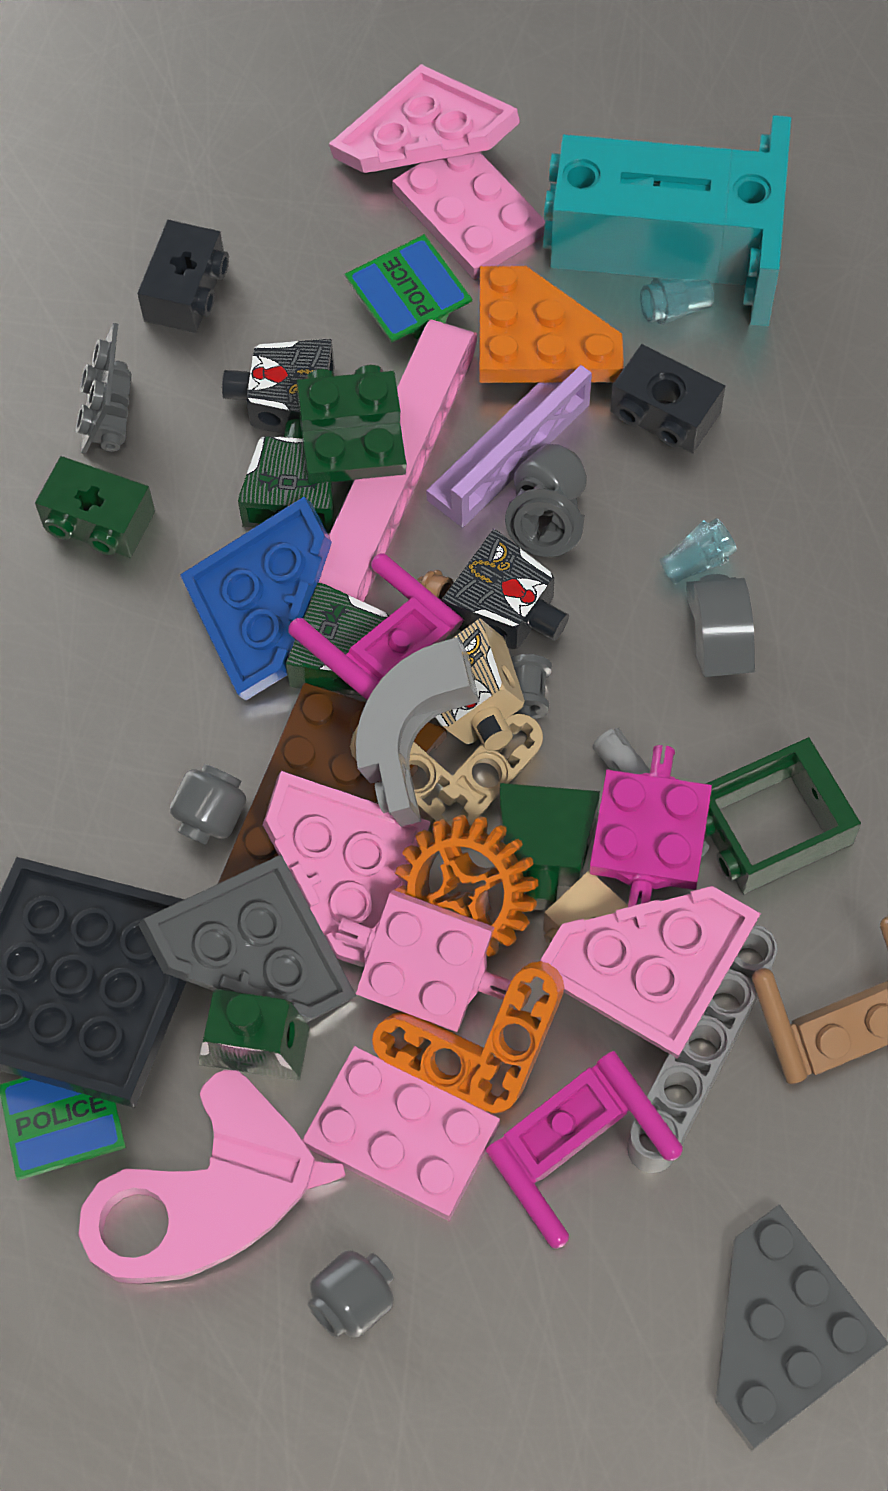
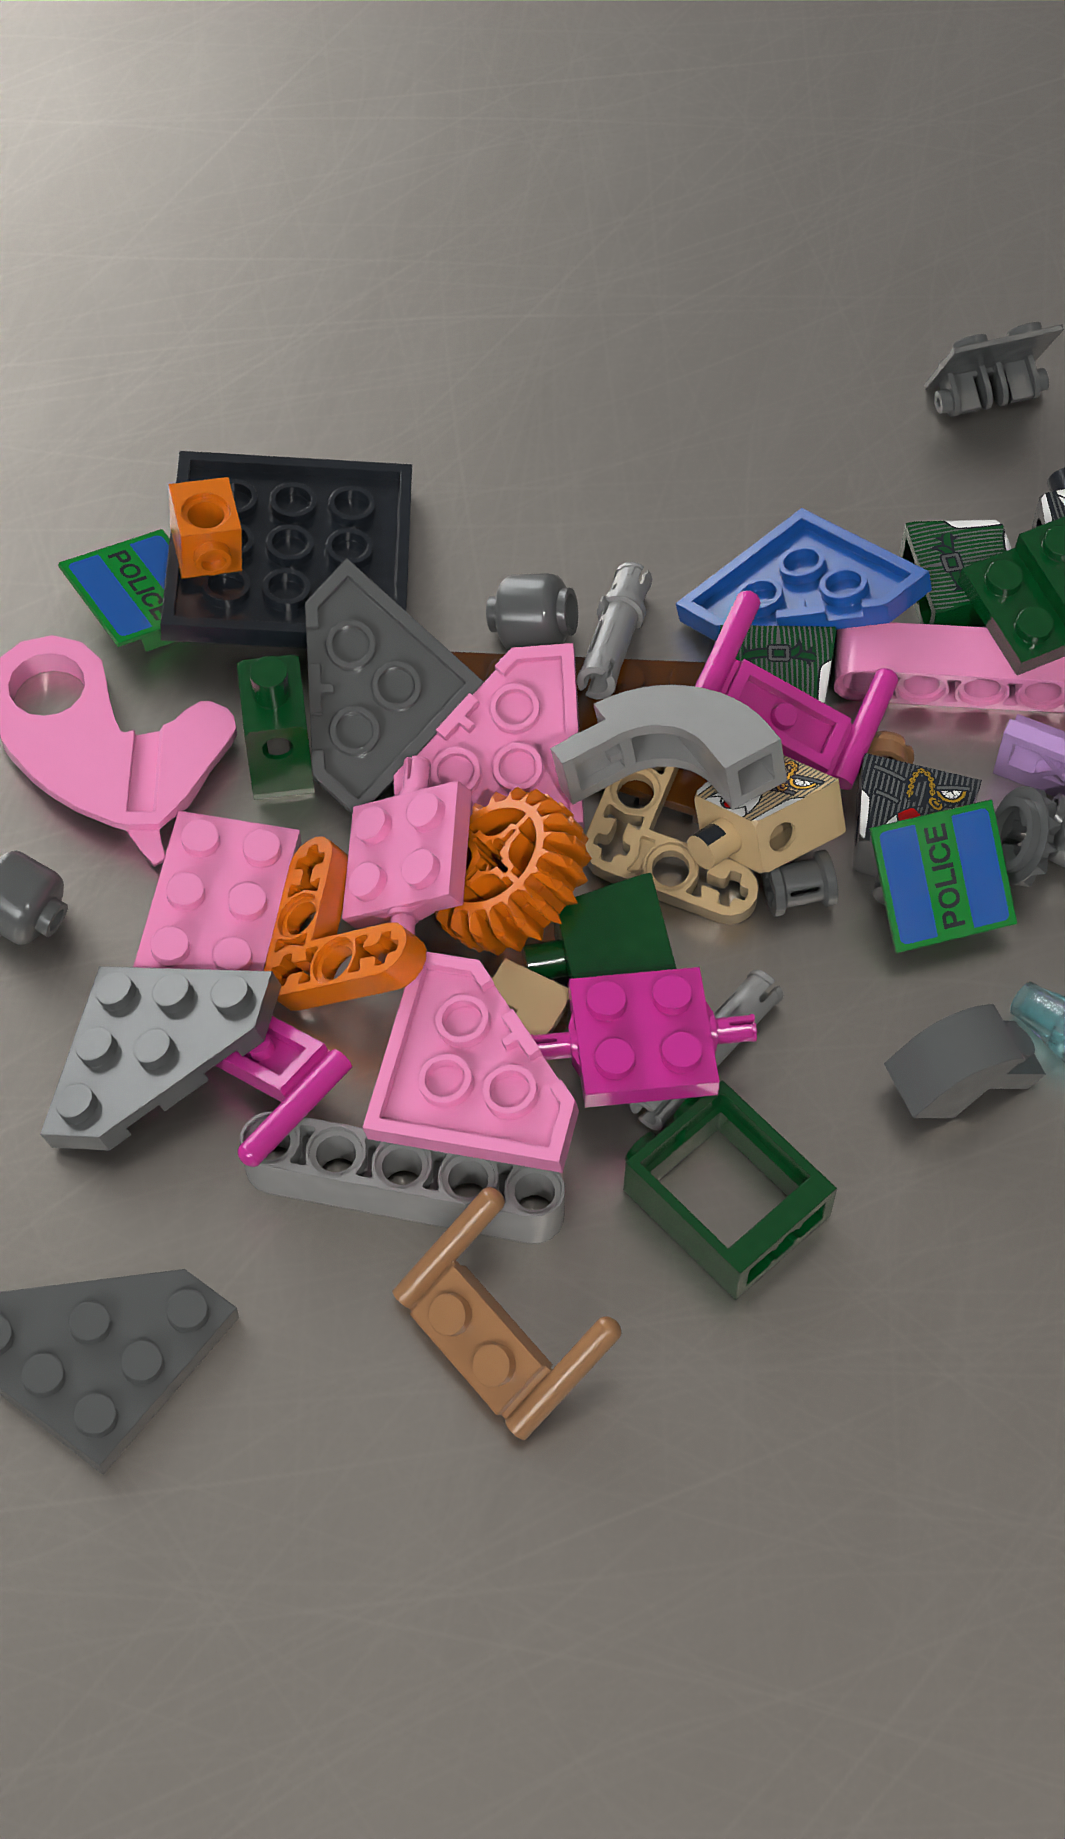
camera: 70 degrees right, 5 degrees down
dark green brick [35,456,155,558] -> none
none -> plate [40,966,282,1151]
none -> orange brick [168,477,242,579]
none -> light grey pin [576,562,652,699]
none -> piece [869,799,1017,953]

